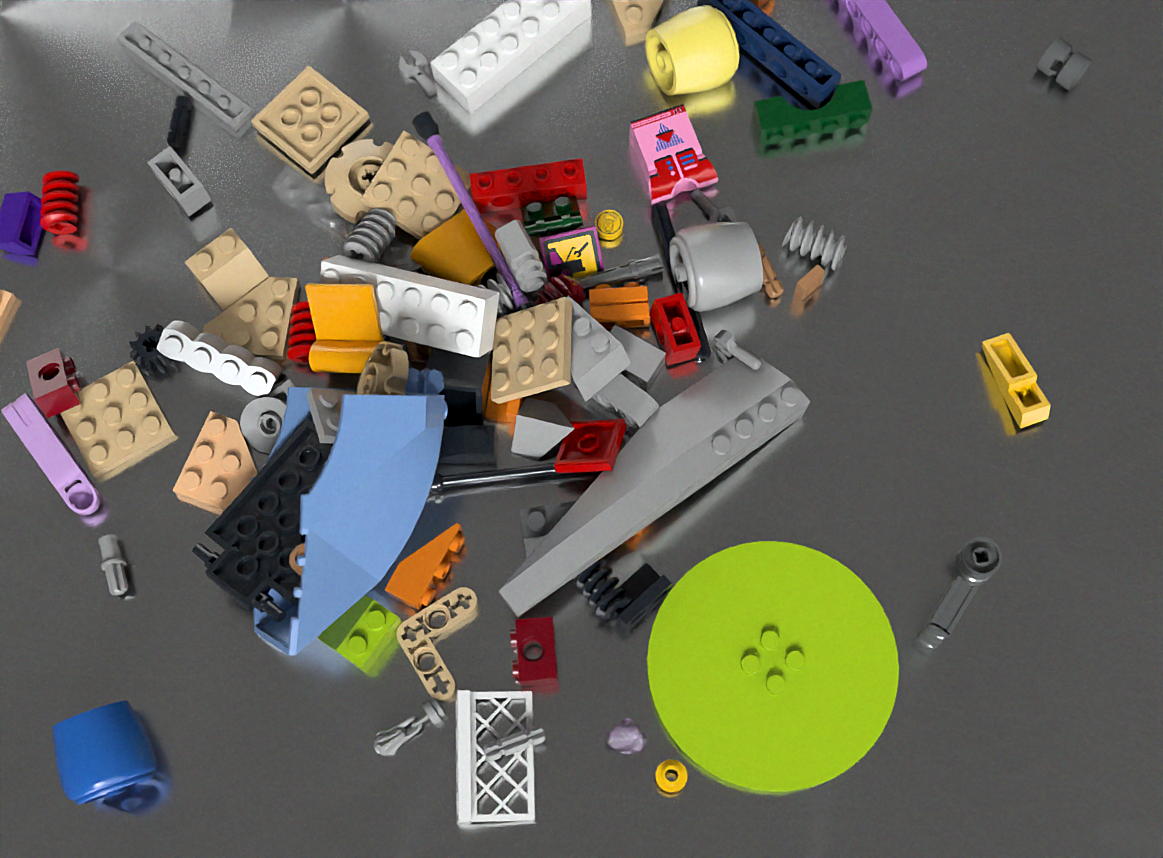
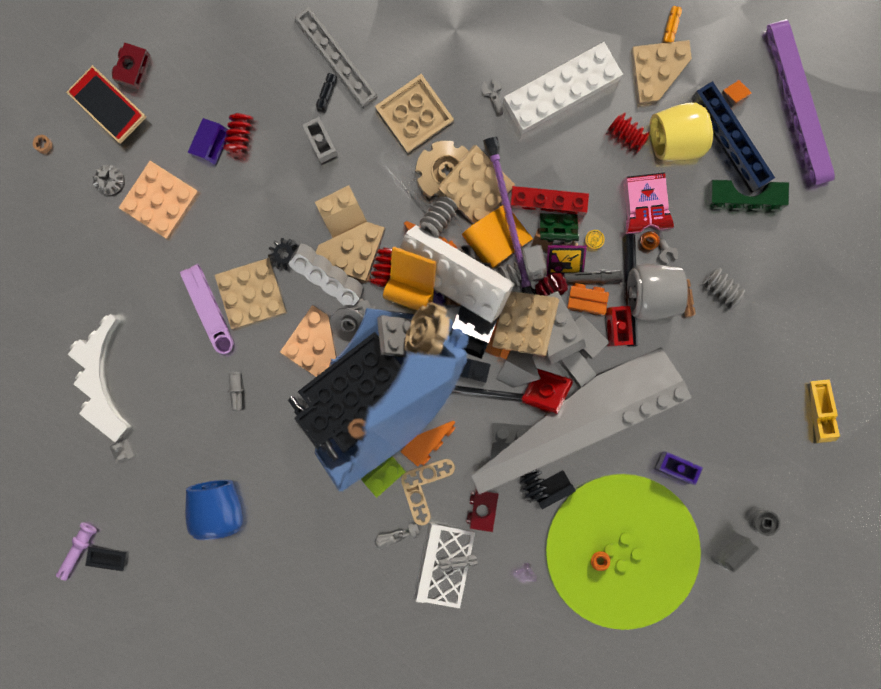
camera: 10 degrees right, 15 degrees up
dark red brick [26,348,82,418] -> none
yellow plate [656,759,688,792] -> none
light grey bar [714,330,762,370] -> none
medium nougat tile [794,264,825,301] -> none
none -> orange plate [591,551,610,571]
none -> red piece [607,112,650,153]
none -> orange plate [640,231,660,250]
none -> dark purple brick [656,451,703,485]

